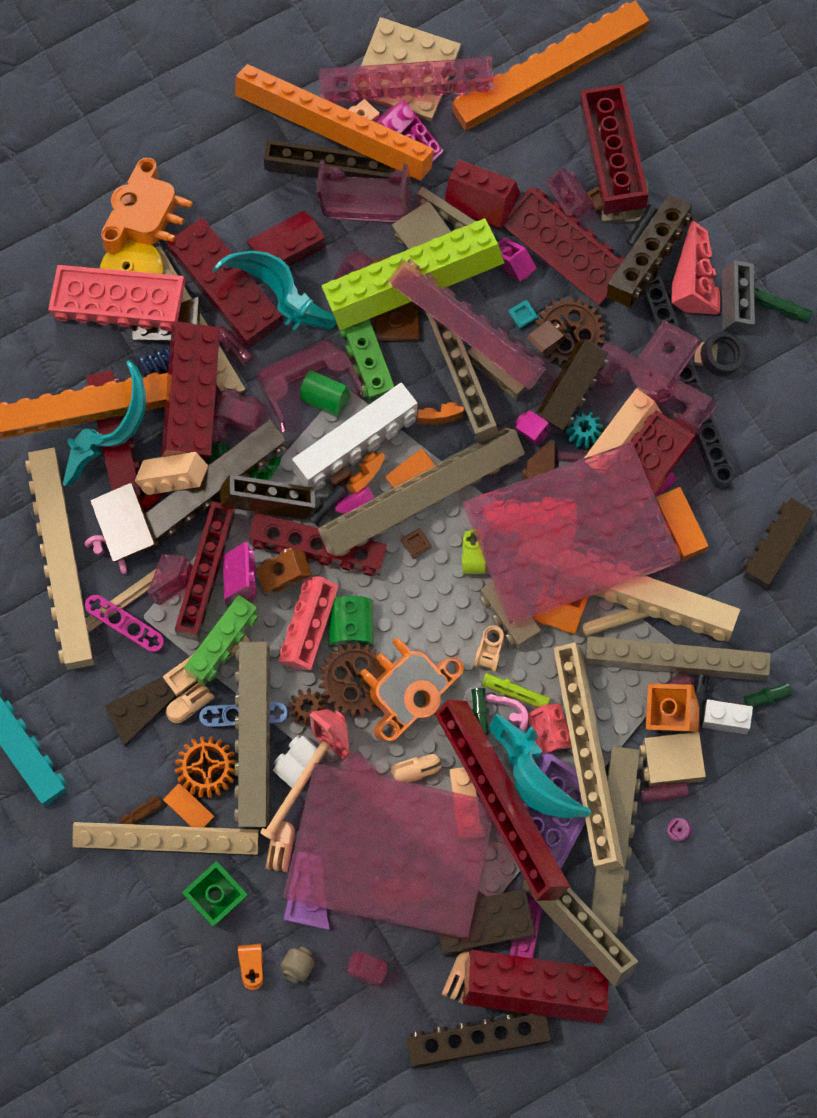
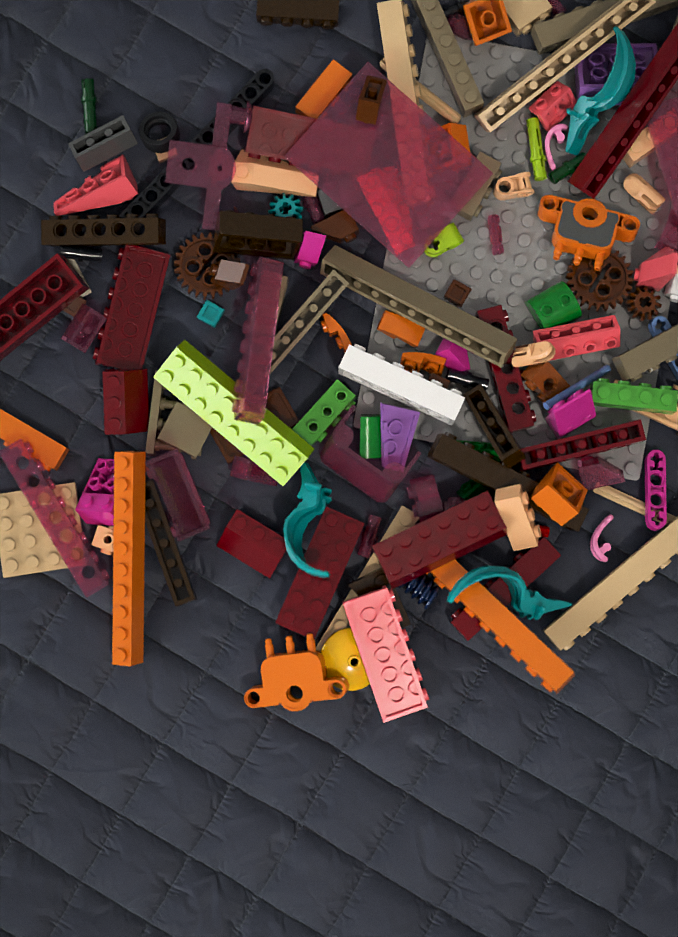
camera: 120 degrees left, 10 degrees up
tile [91,483,156,563] -> none
dark pink slope [497,237,537,281] -> none
none -> reddish brown slope [355,75,387,125]
none -> medium lavender wing [380,402,420,472]
none -> clear pink axle [488,214,504,255]
none -> light nougat arm [512,341,555,367]
none -> orange slope [531,462,588,526]
none -> medium blue bar [543,364,611,410]

